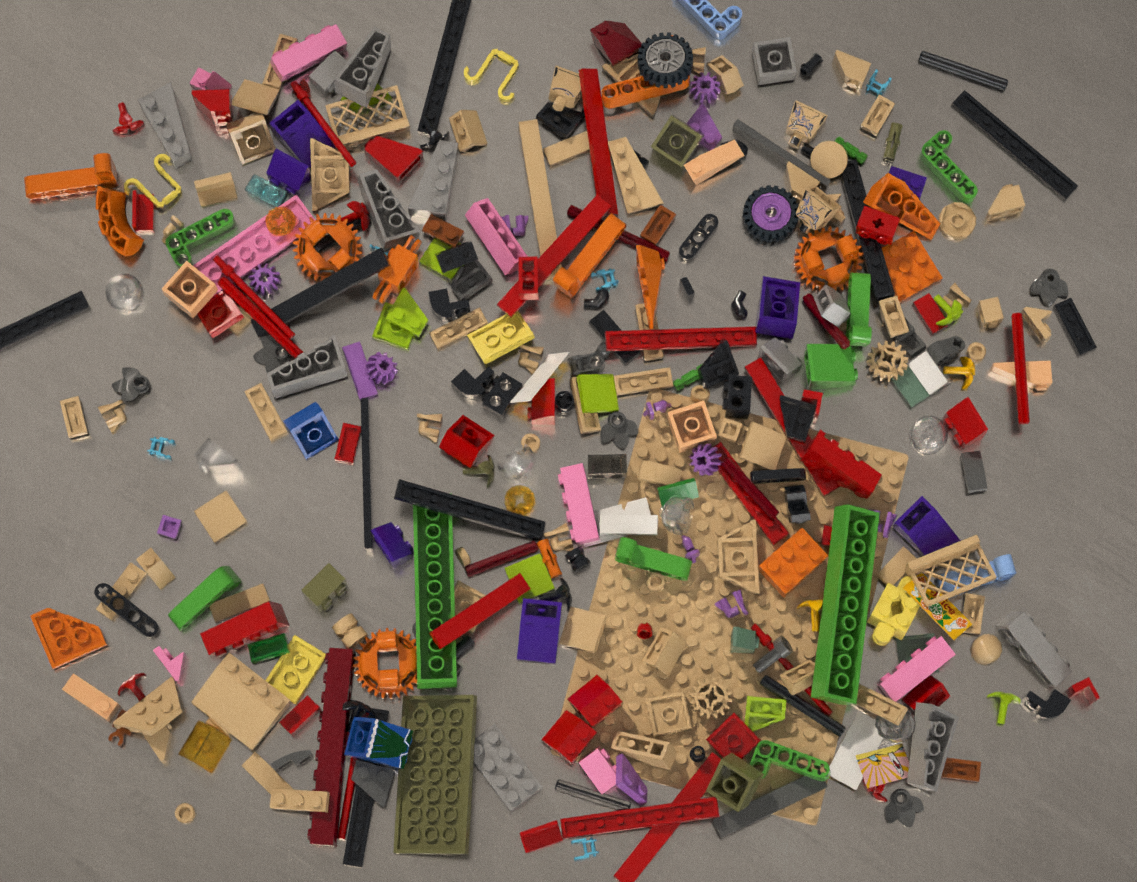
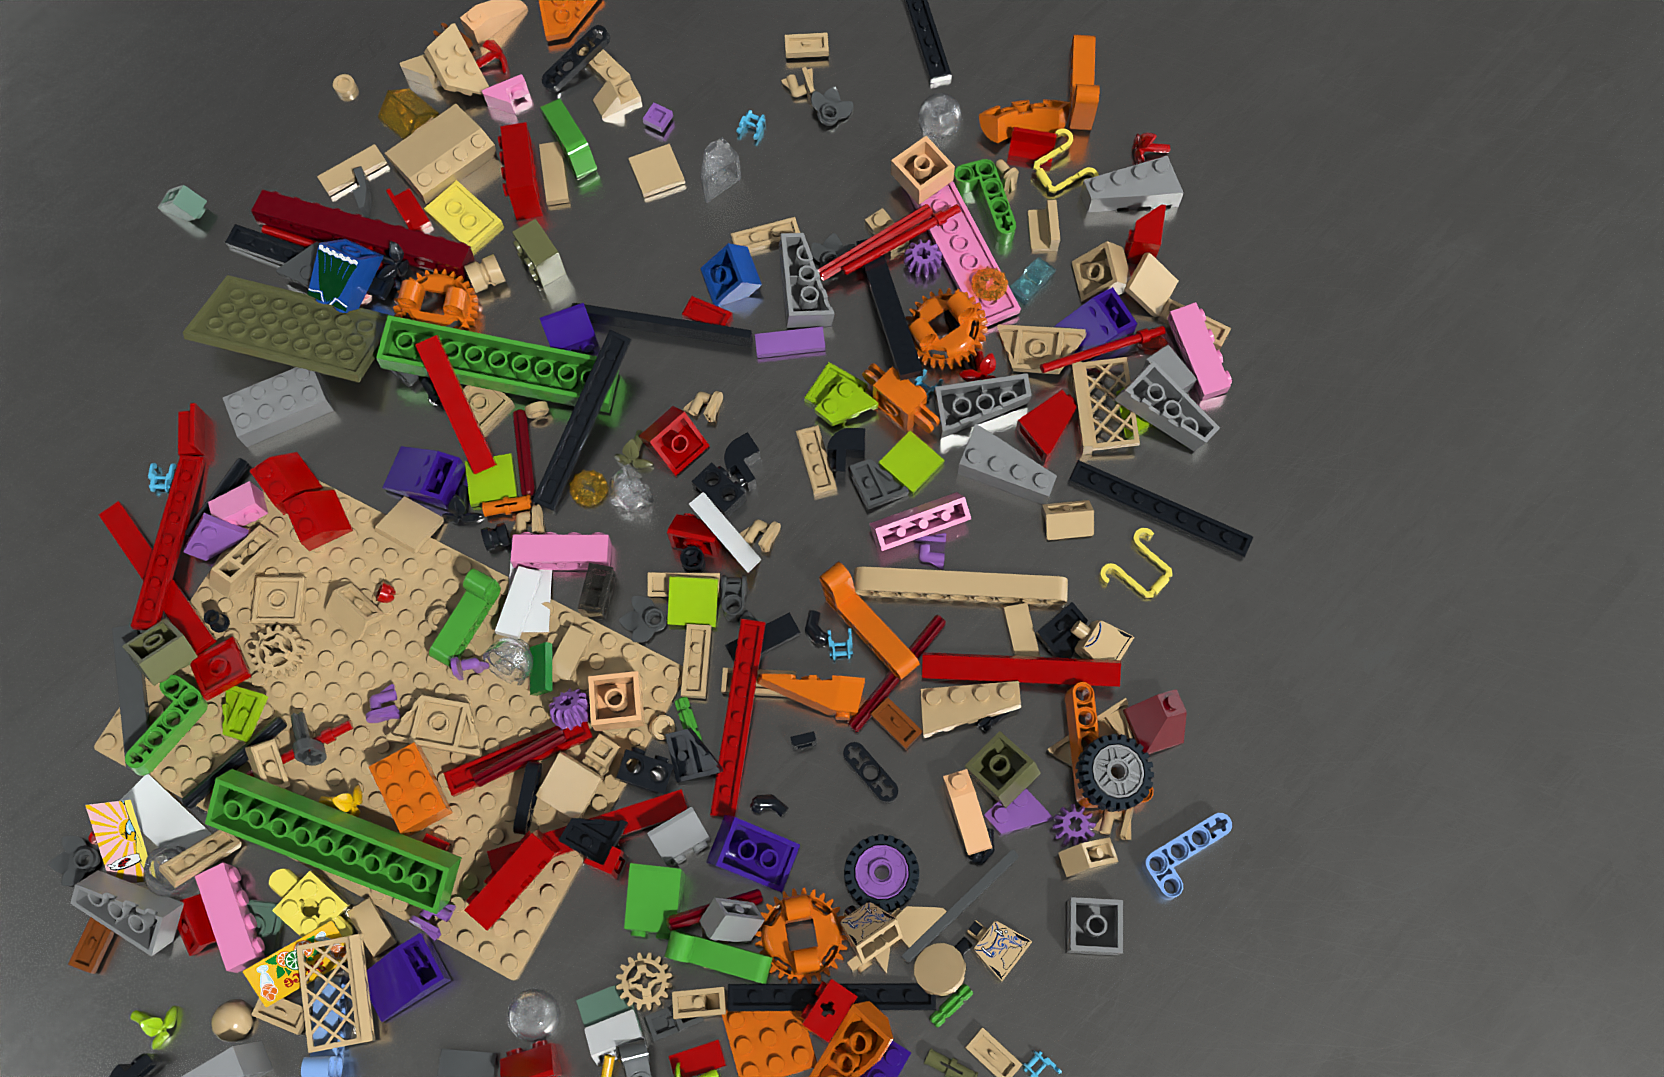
camera: 105 degrees right, 5 degrees down
bright pink slope [190,67,232,90] -> none
red tile [197,290,245,338] -> none
green tile [247,633,290,664] -> none
dark purple slope [266,148,311,196] -> none
tan plate [270,788,330,813] -> none
medium lavender gear [365,352,398,385] -> none
black plant [420,116,449,148] -> none
dark orange plate [422,214,464,247] -> none
black brick [435,240,478,273] -> none
light yellow tile [467,311,535,365] -> none
red tile [497,195,611,318] -> none
red brick [518,256,539,300] -> none
tan tile [521,433,540,454] -> none
medium lavender piece [643,400,672,420] -> none
sand green slope [730,627,759,654] -> none
black brick [784,485,811,524] -> none
black pin [800,53,823,77] -> none
tan slope [833,50,871,89] -> none

